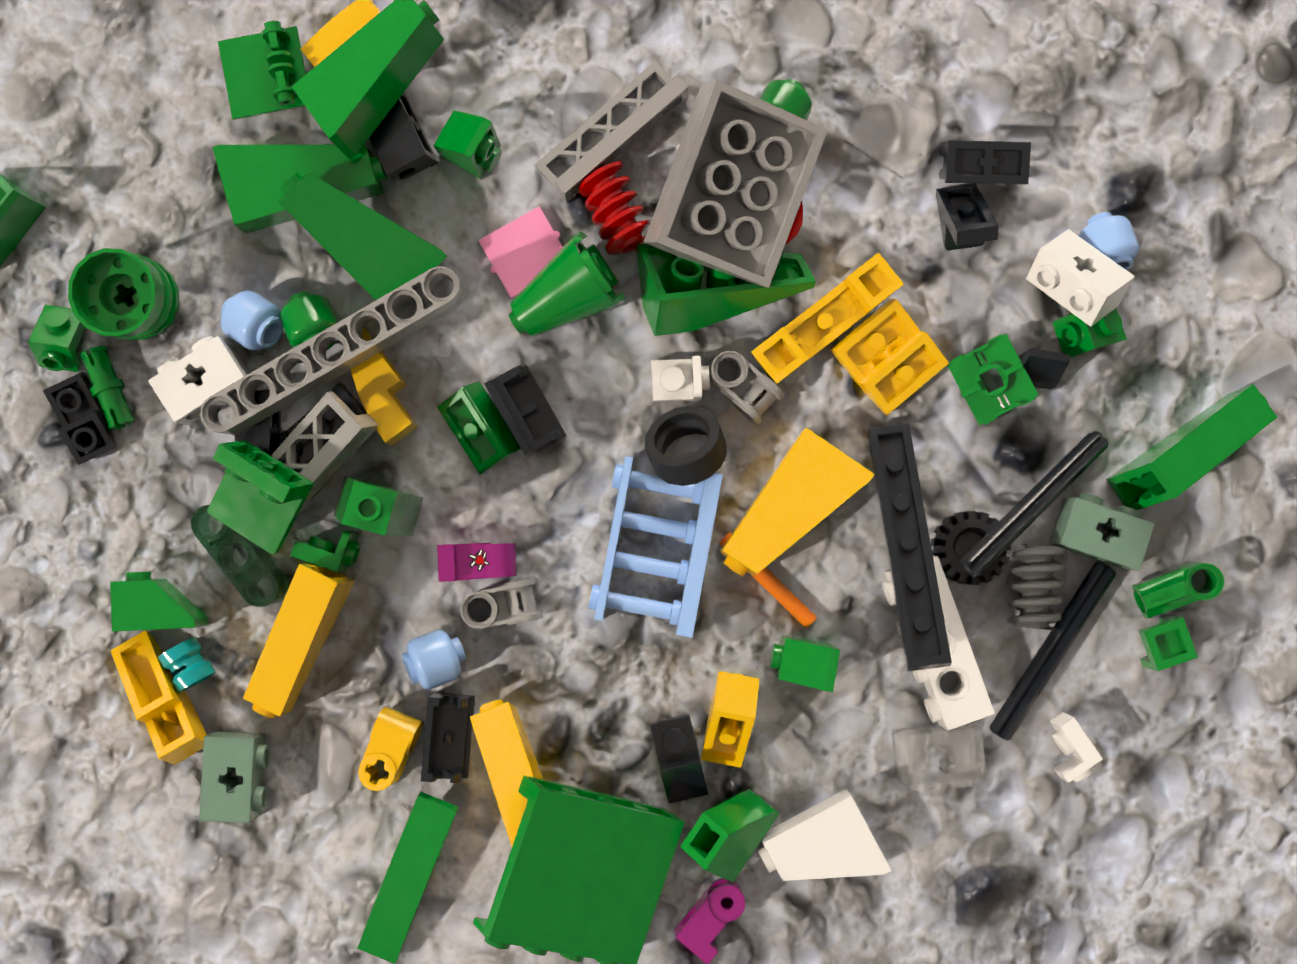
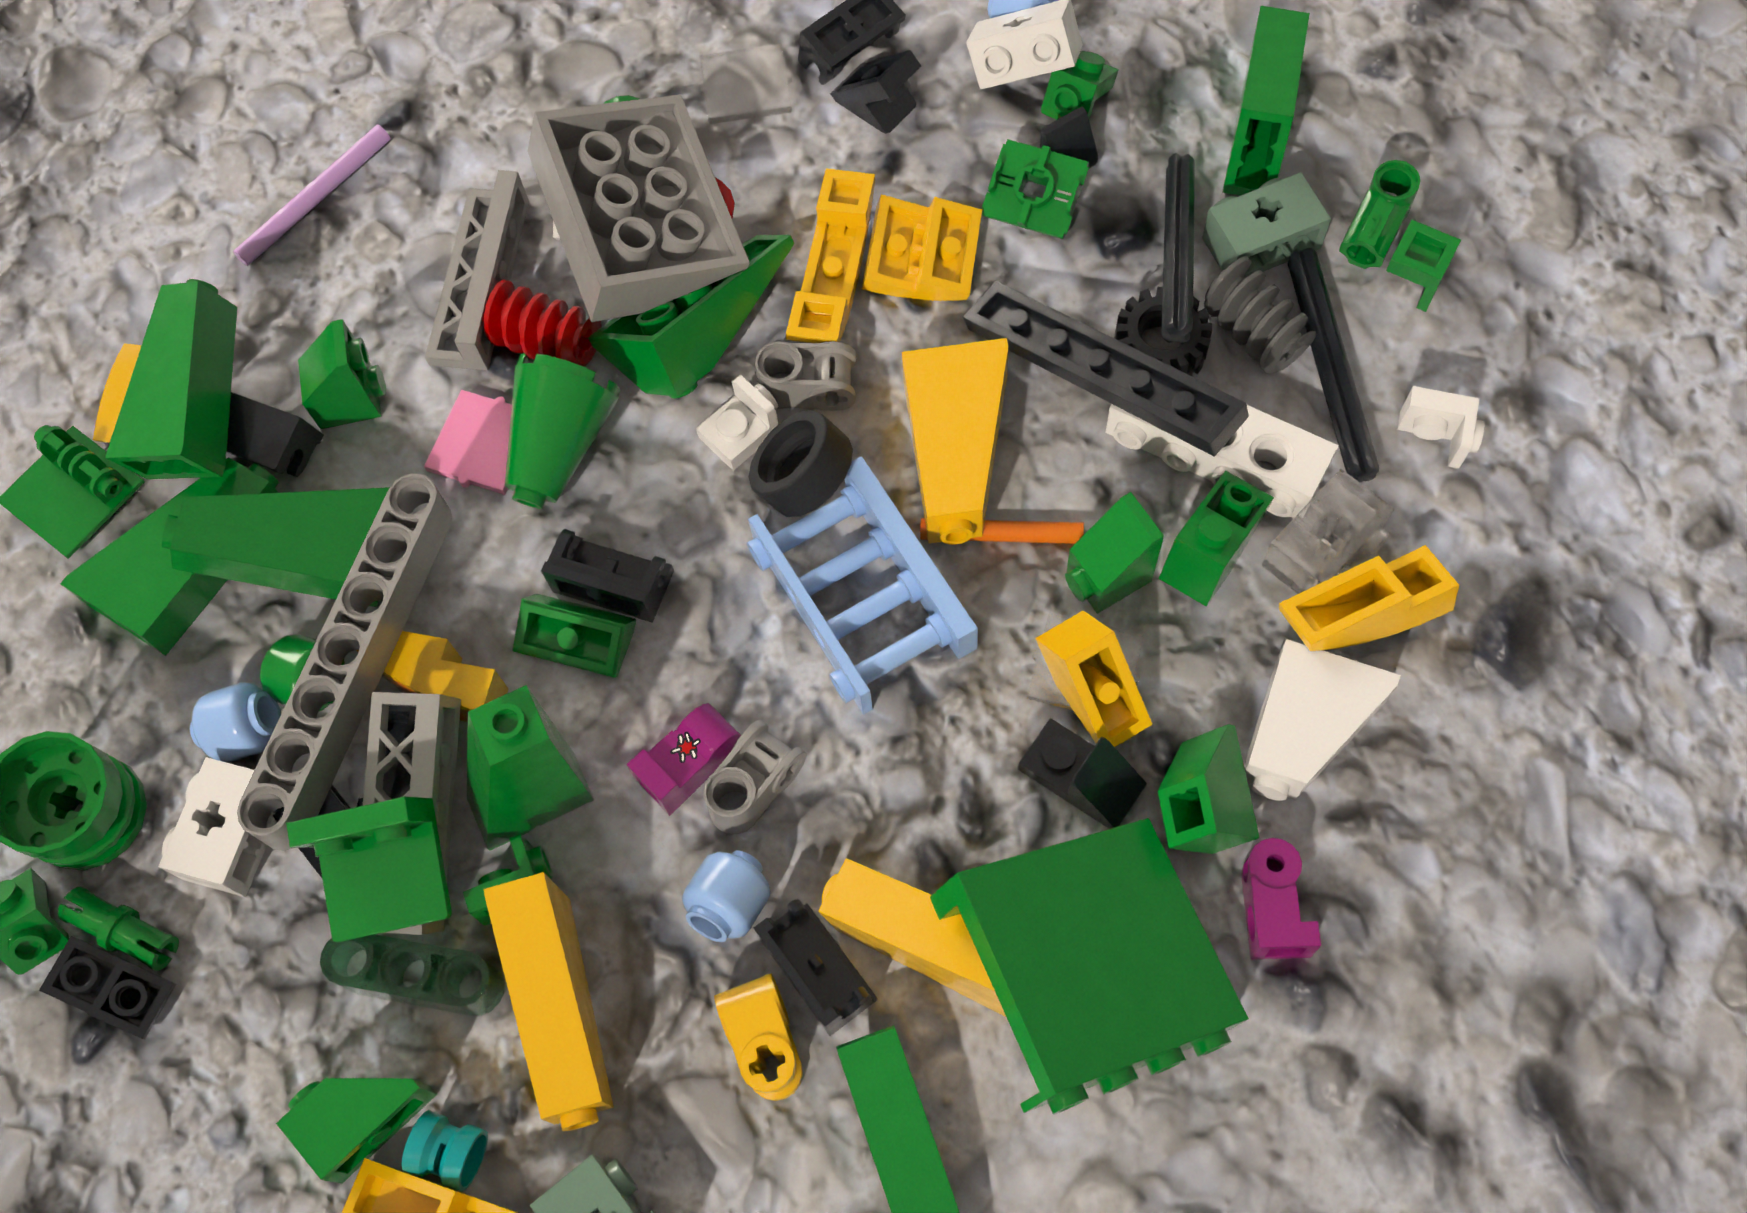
camera: 40 degrees left, 20 degrees down
none -> green slope [1158,470,1274,607]
none -> yellow slope [1279,545,1459,651]

